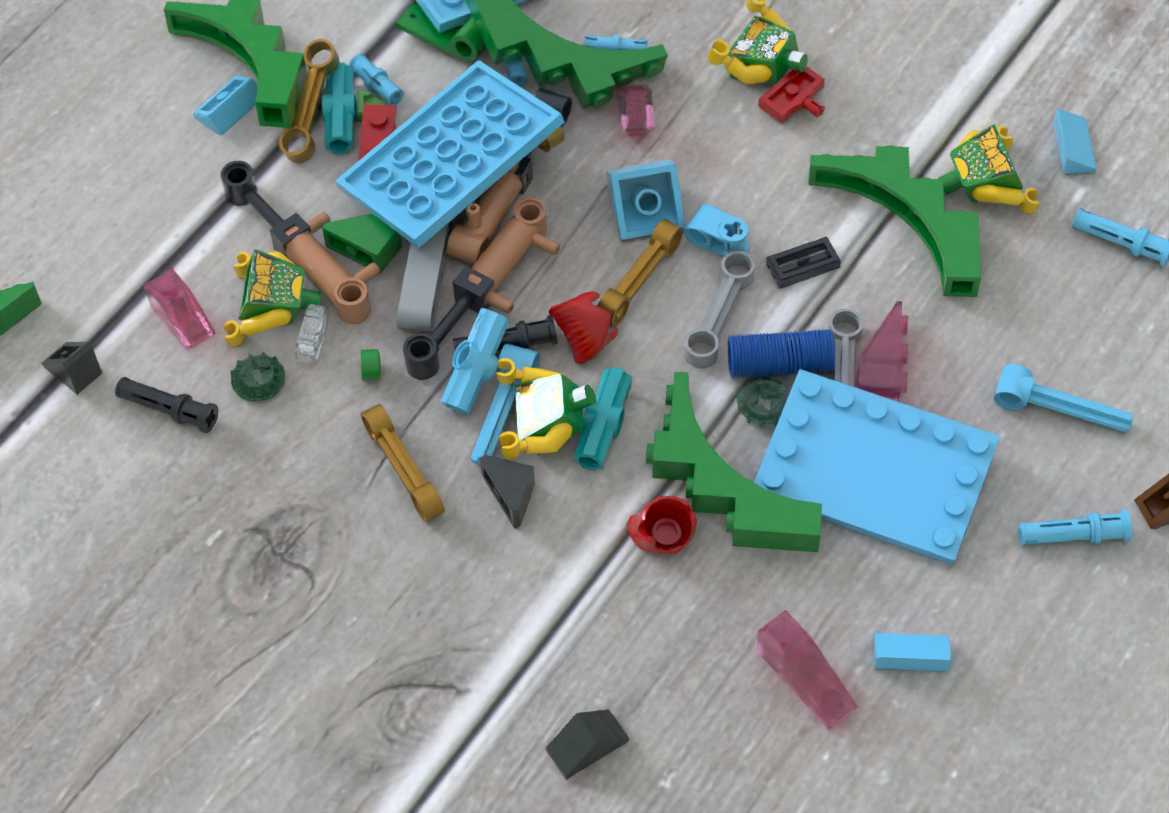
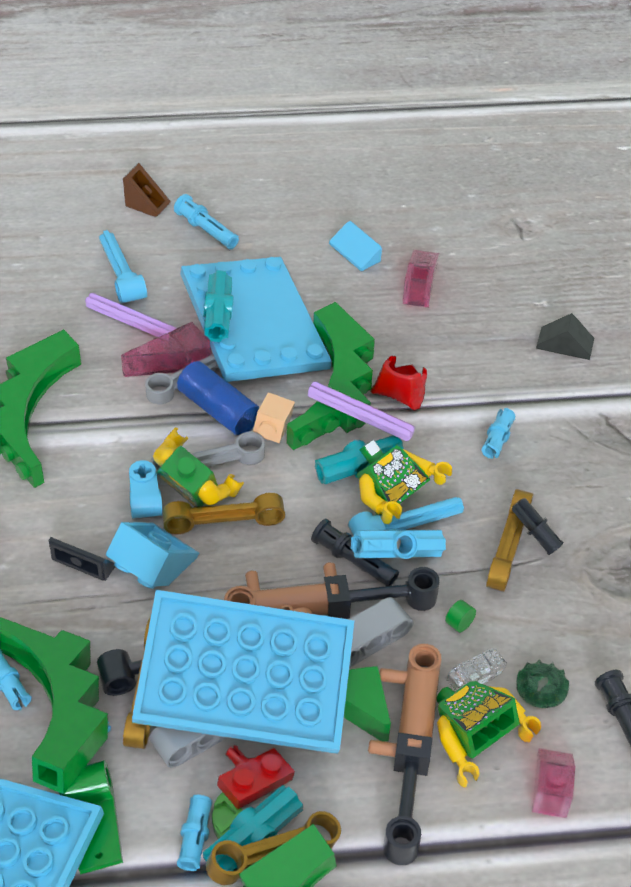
camera: 135 degrees left, 10 degrees down
pearl dark grey slope [479,455,535,529] -> none
red hair [548,291,618,364] -> none
clear pink slope [615,84,655,136] -> none
clear green gear [737,377,790,428] -> none
black tile [766,236,841,289] -> none
none -> black slope [48,537,115,581]
none -> lavender axle [85,293,180,343]
none -> torso [153,427,244,507]
none -> teal piece [203,270,234,342]
none -> light nougat brick [253,392,295,443]
none -> lavender axle [308,381,415,441]
none -> medium azure pin [481,408,516,459]
none -> black axle [512,498,564,555]

